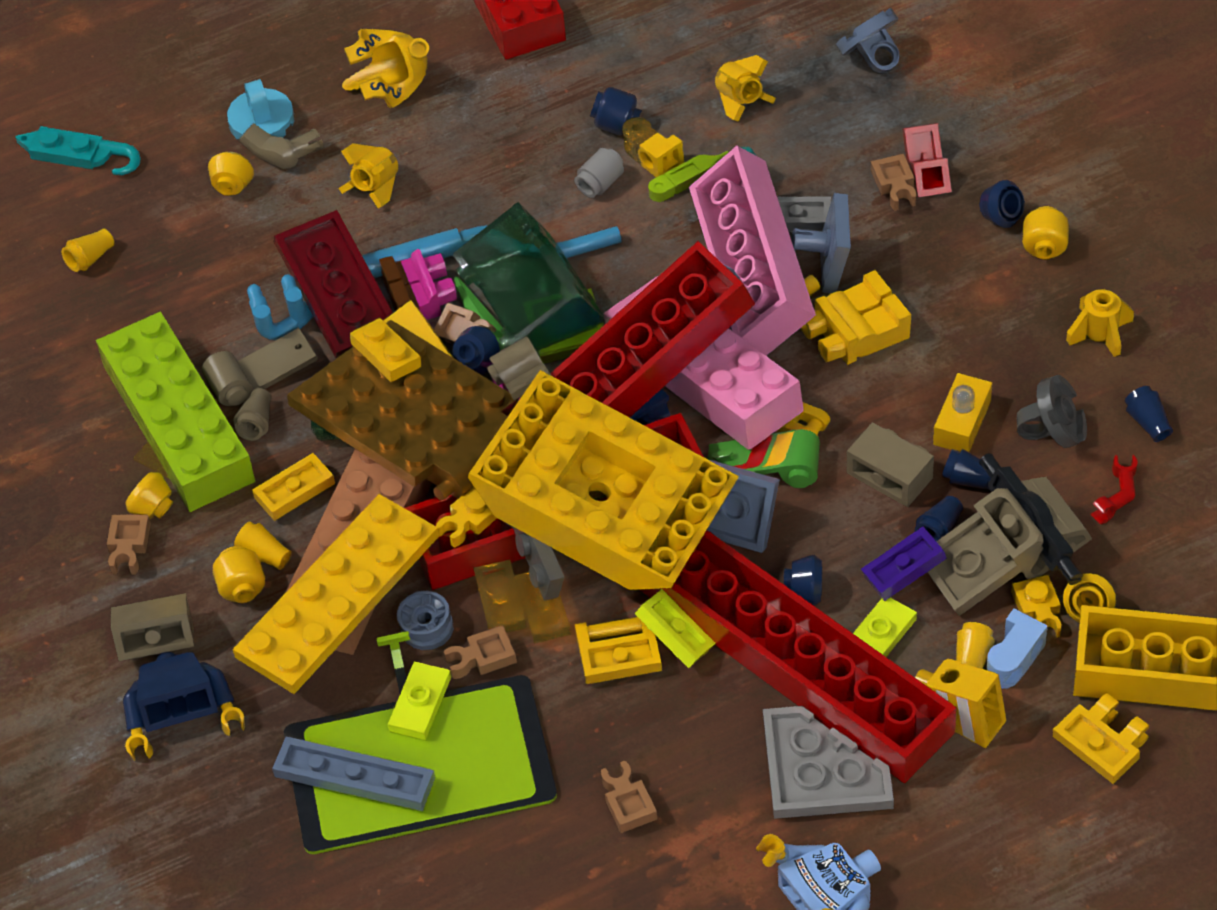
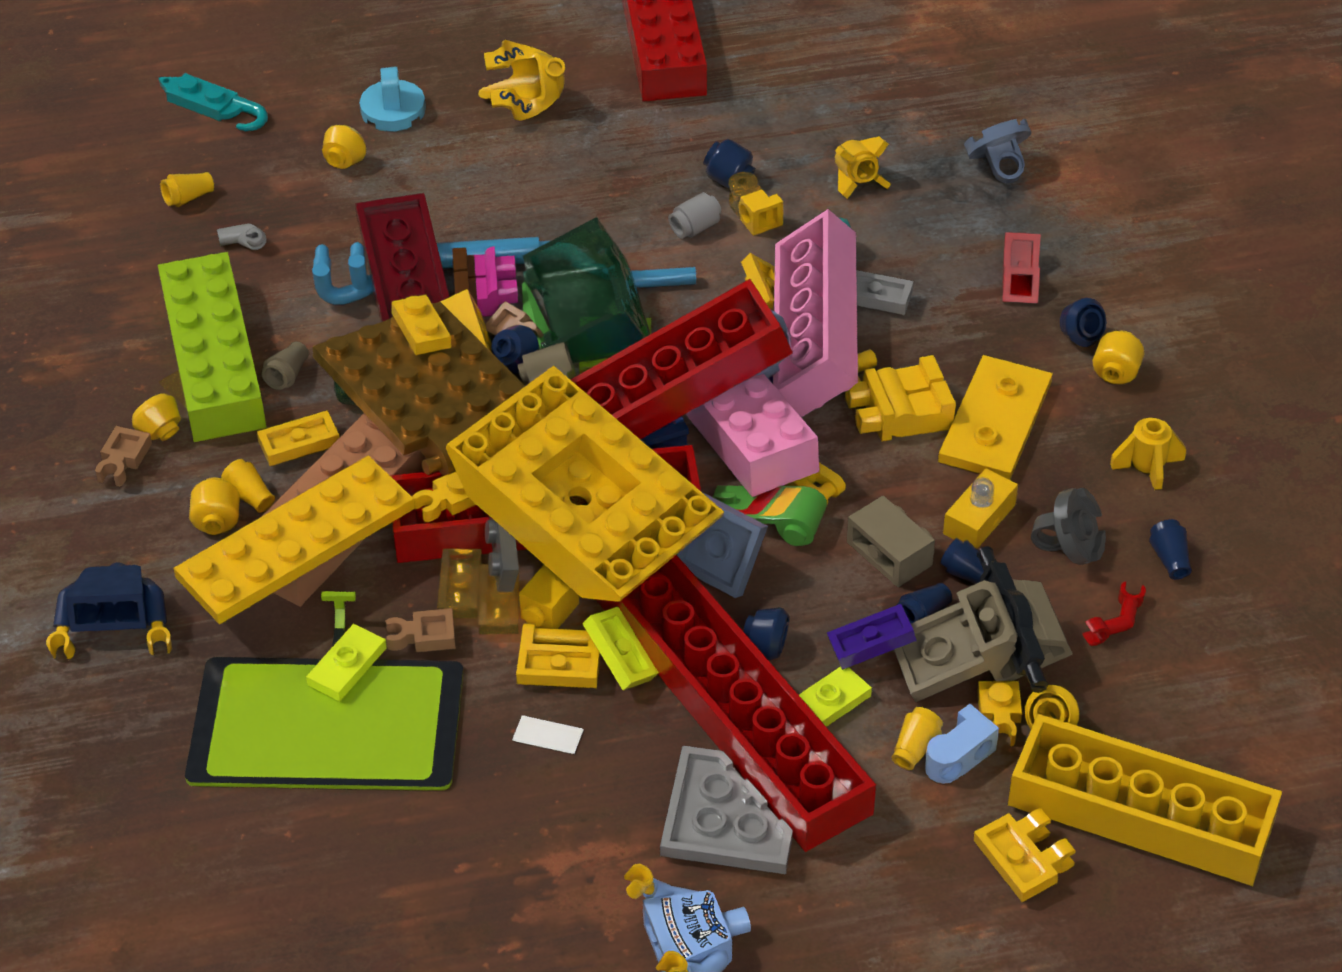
camera: 10 degrees right, 5 degrees down
dark tan brick [111,593,194,661] -> none
dark tan door [202,328,318,406] -> none
dark tan arm [238,123,324,169] -> none
sand blue plate [272,736,435,811] -> none
yellow brick [338,143,399,209] -> none
sand blue wheel [397,591,454,650] -> none
medium nougat plate [601,761,658,833] -> none
lime piece [648,151,729,202] -> none
sand blue tile [791,193,851,293] -> none
medium nougat plate [871,154,916,211] -> none
yellow torso [915,659,1007,748] -> none
none -> light grey arm [217,223,266,250]
none -> white sticker [512,716,584,754]
none -> yellow brick [519,565,579,629]
none -> yellow plate [741,253,775,311]
none -> yellow plate [938,355,1053,480]

